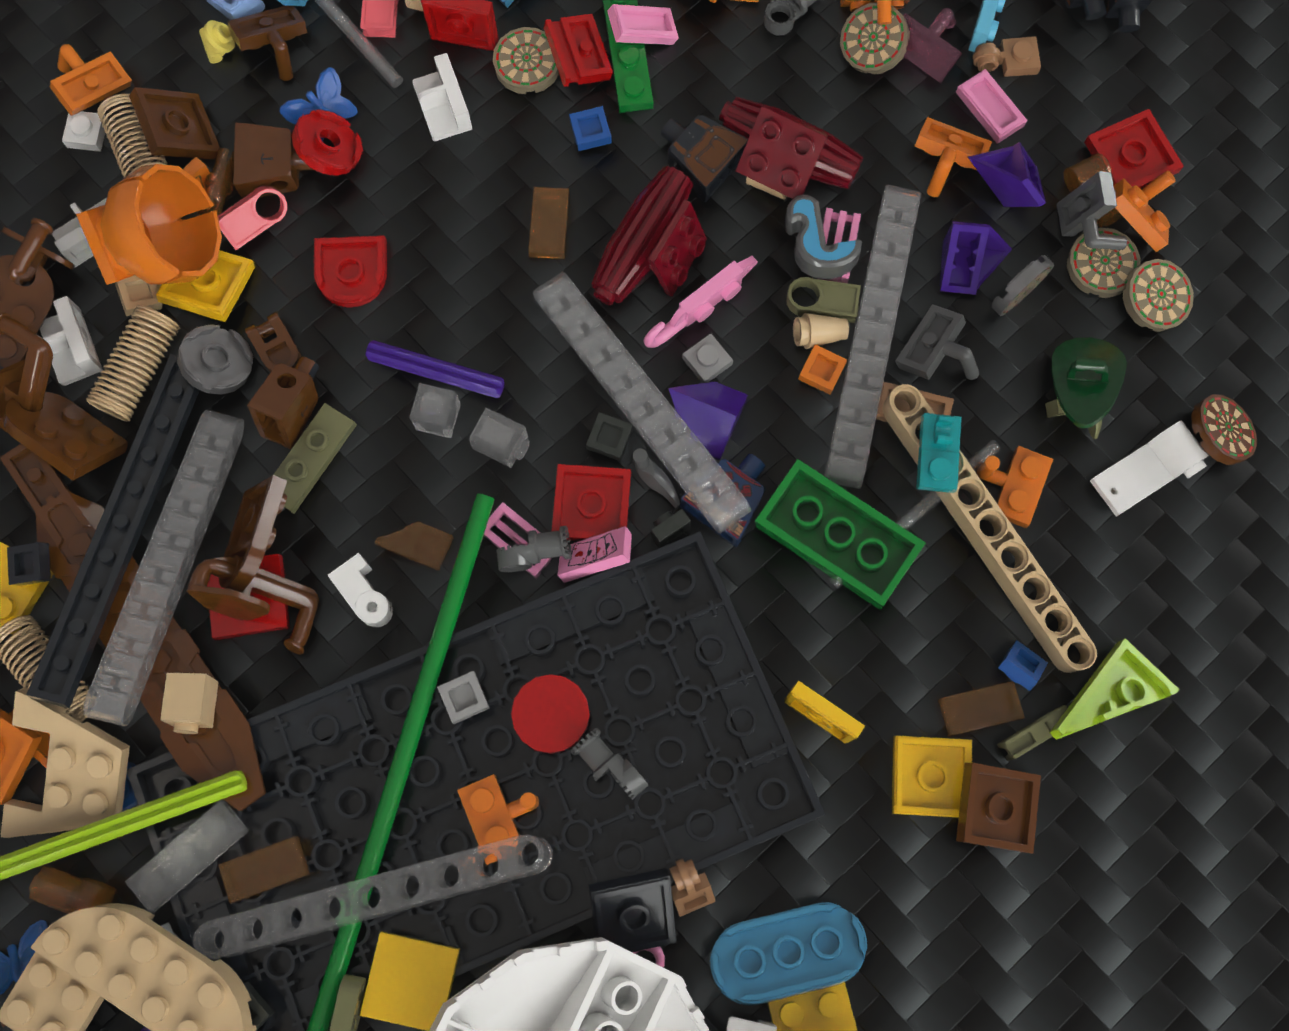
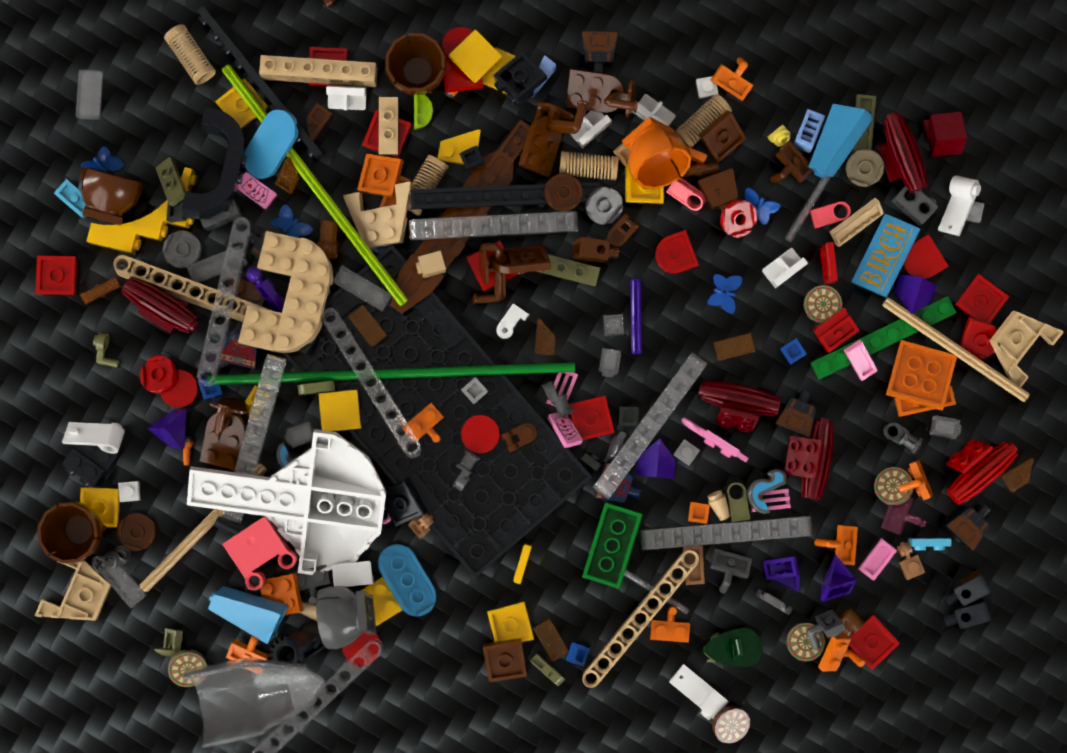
camera: 70 degrees right, 10 degrees up
teal plate [916,413,962,493] -> none
lime wing [1049,638,1179,740] -> none
dark tan tile [1123,259,1194,332] -> none
none -> reddish brown plate [501,423,537,453]
none -> reddish brown tile [544,173,583,212]
none -> blue piece [708,274,742,314]

